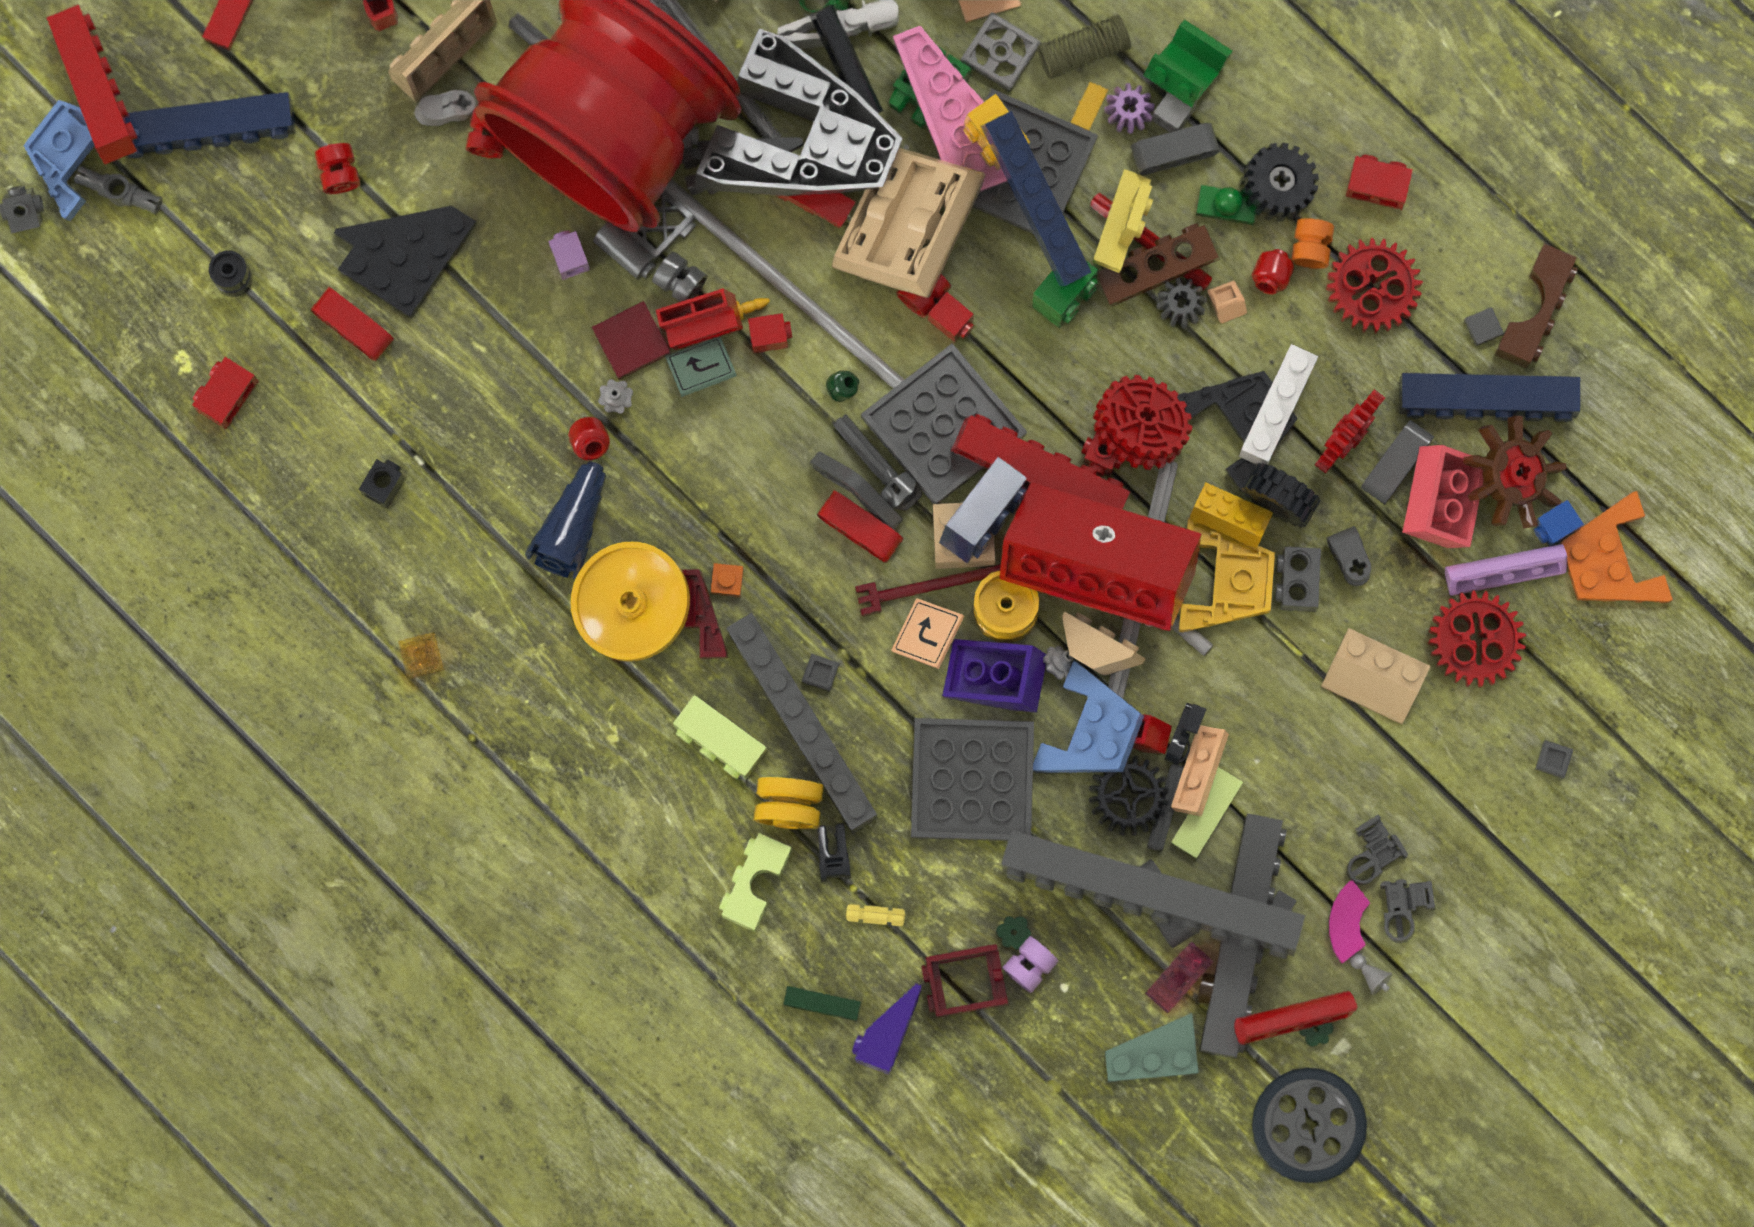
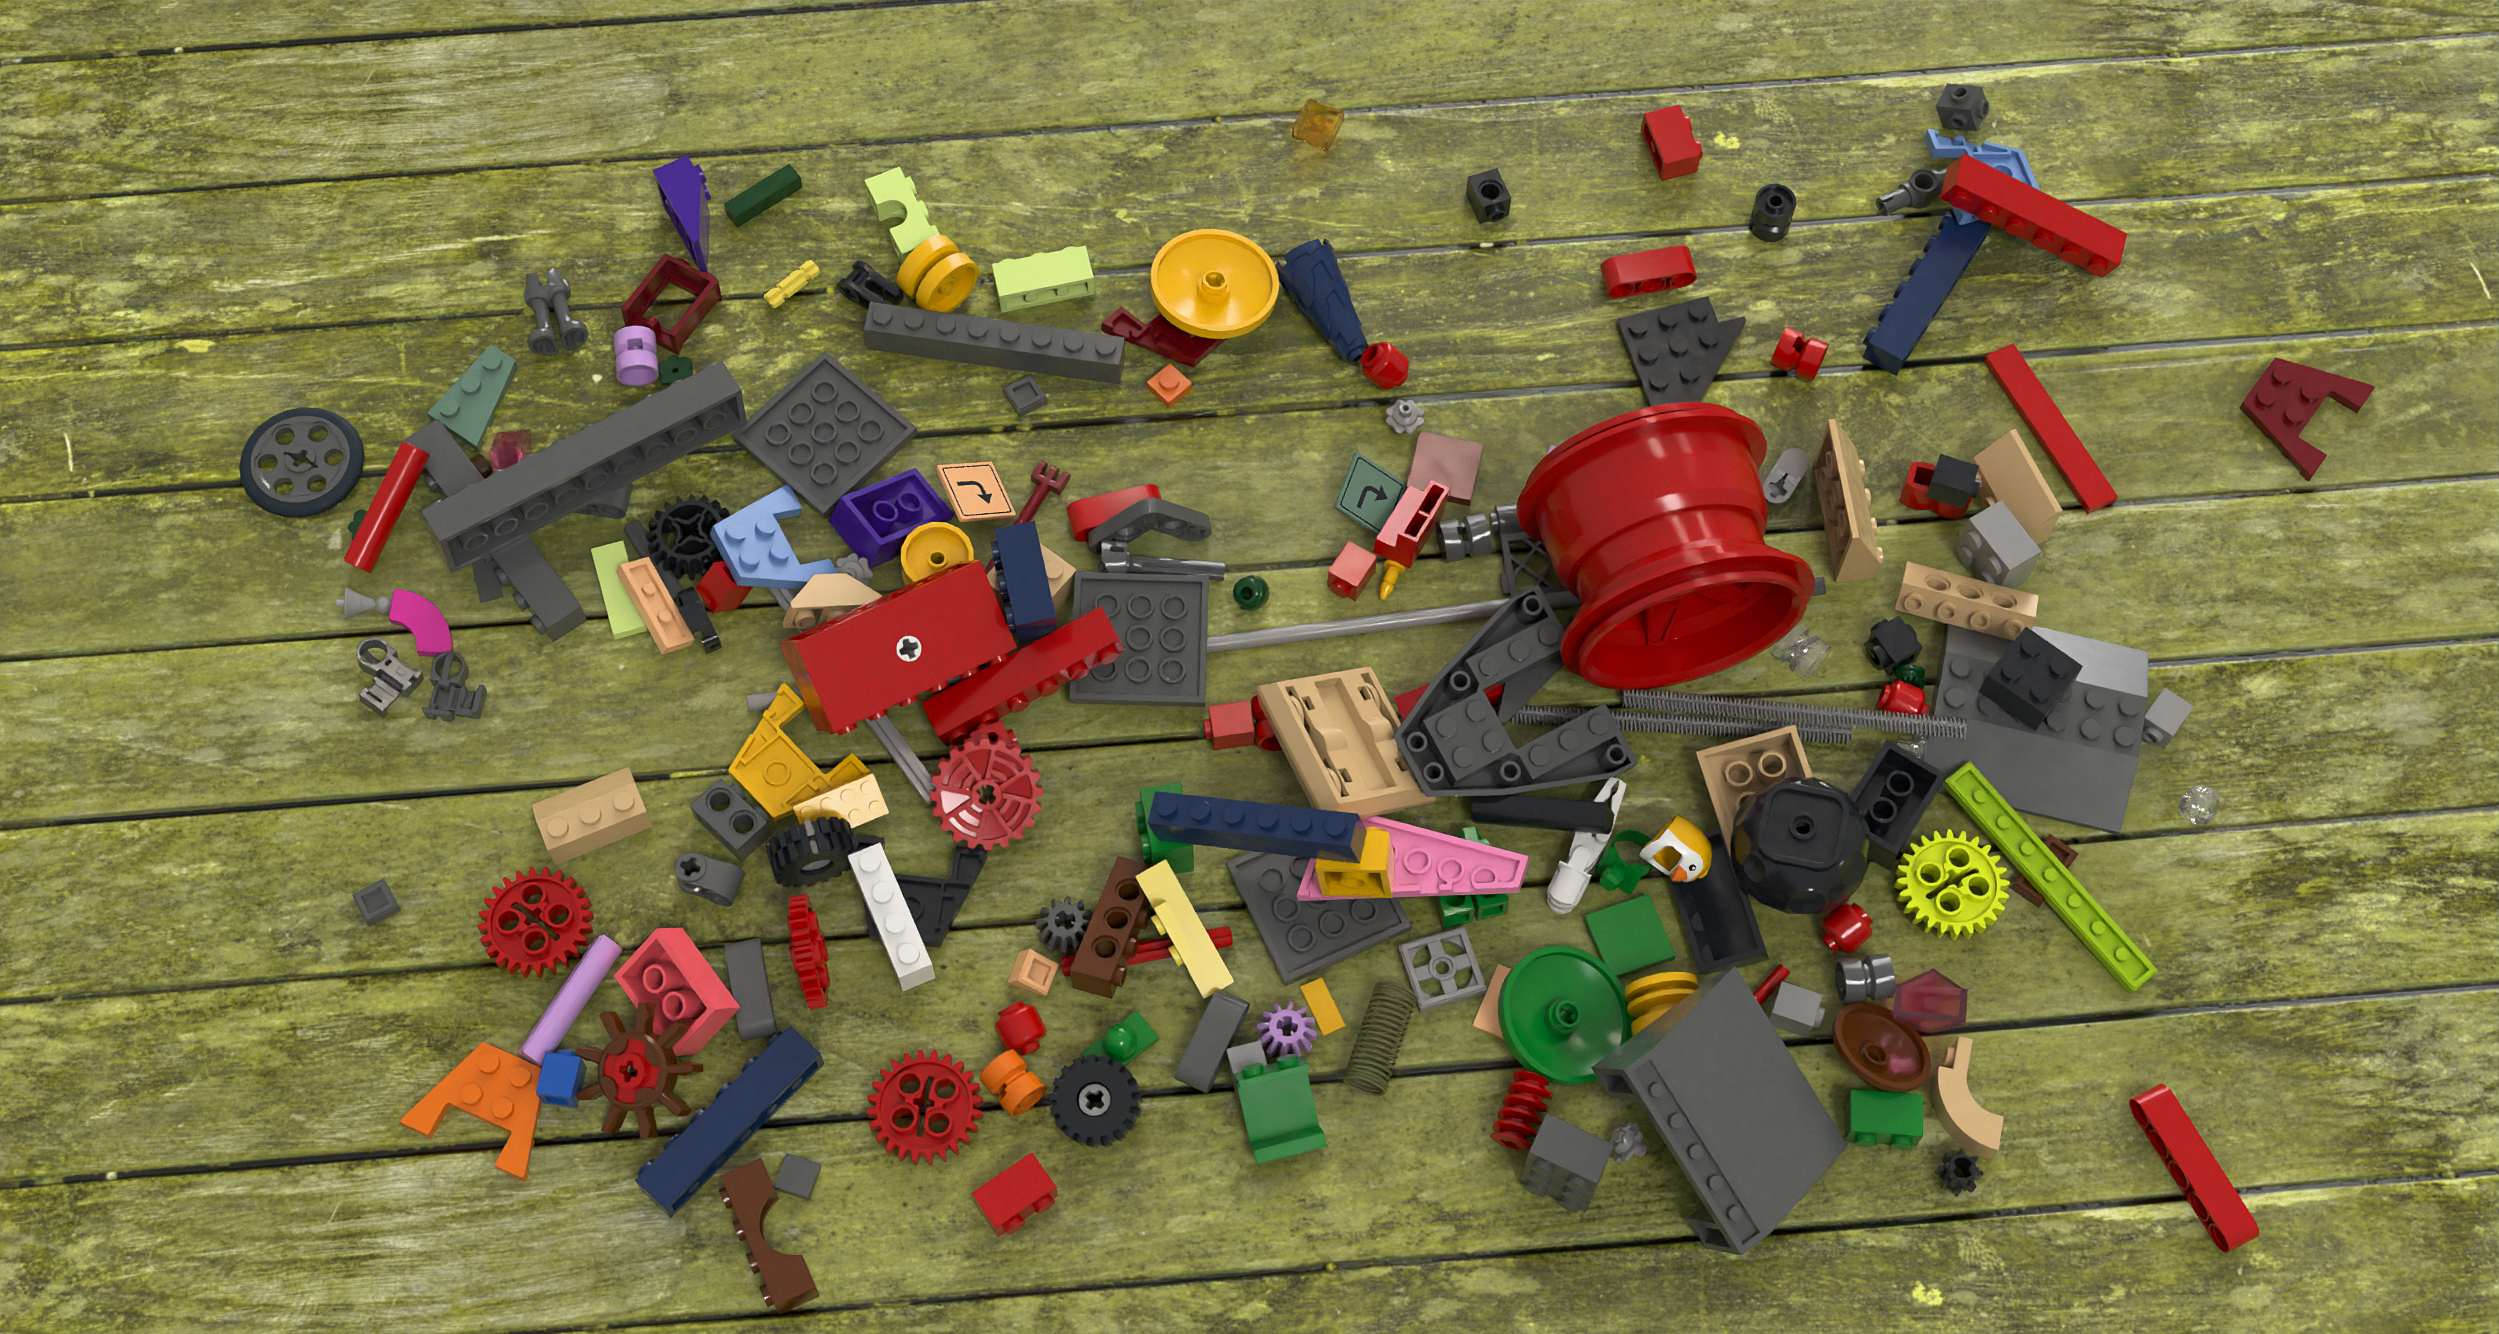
camera: 125 degrees right, 15 degrees down
none -> dark grey piece [523,267,588,356]

